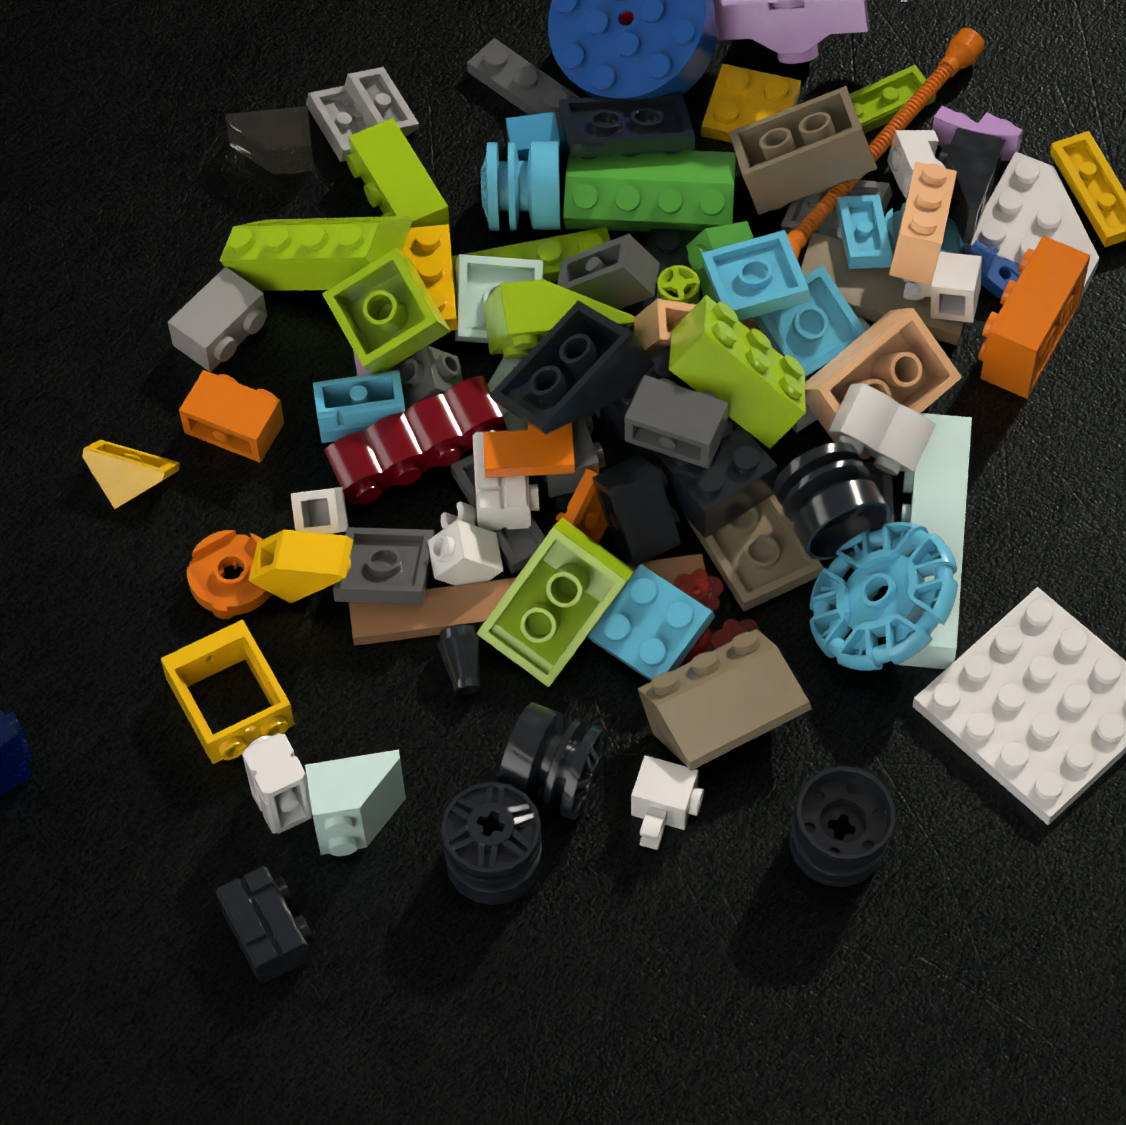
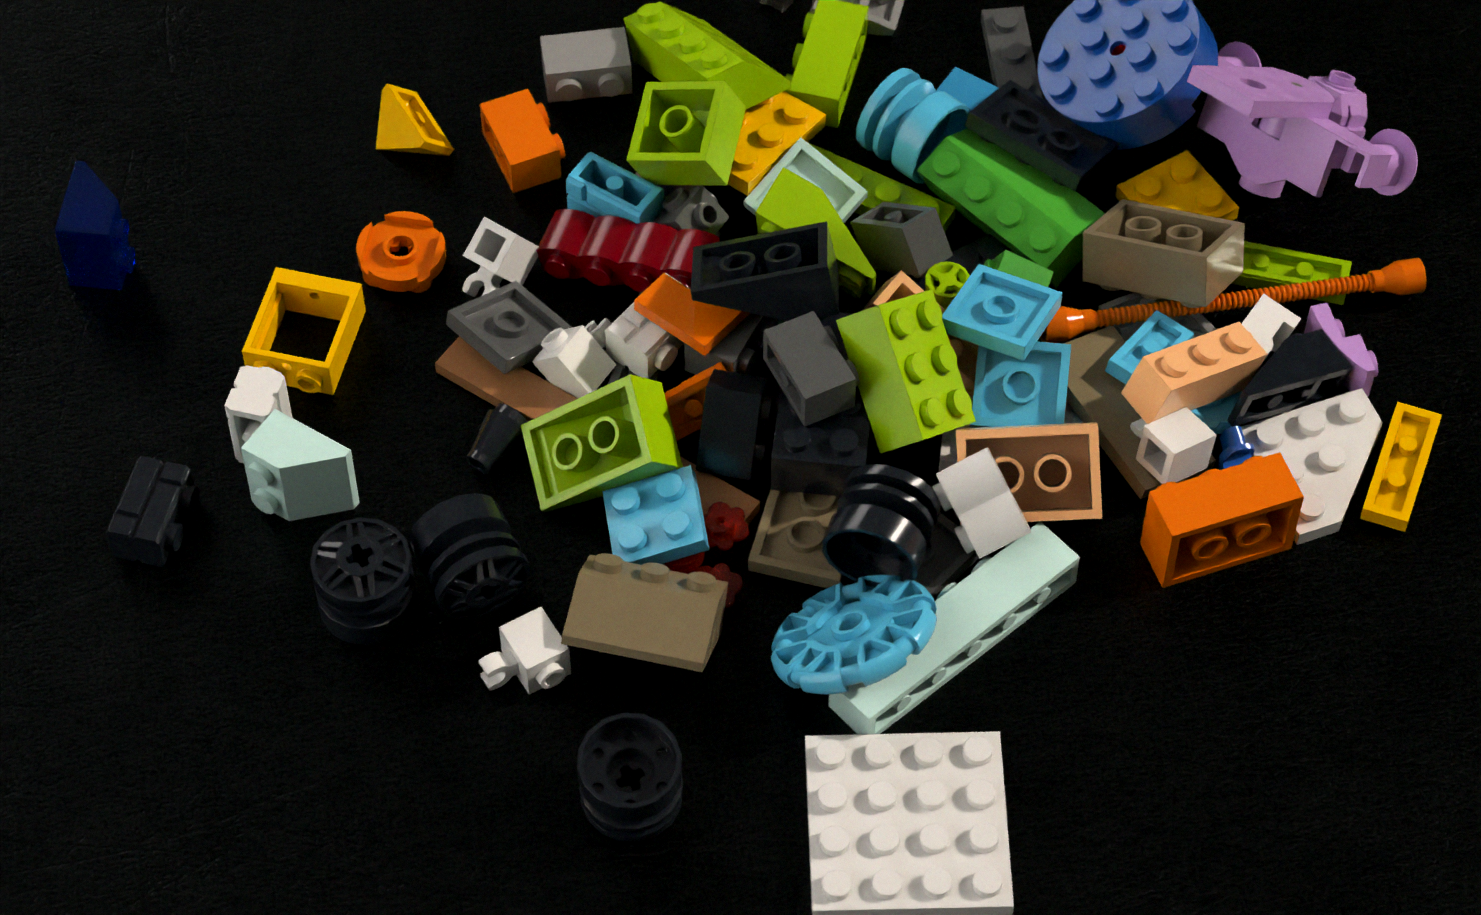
camera: 40 degrees right, 5 degrees down
yellow slope [249,530,353,603] -> none

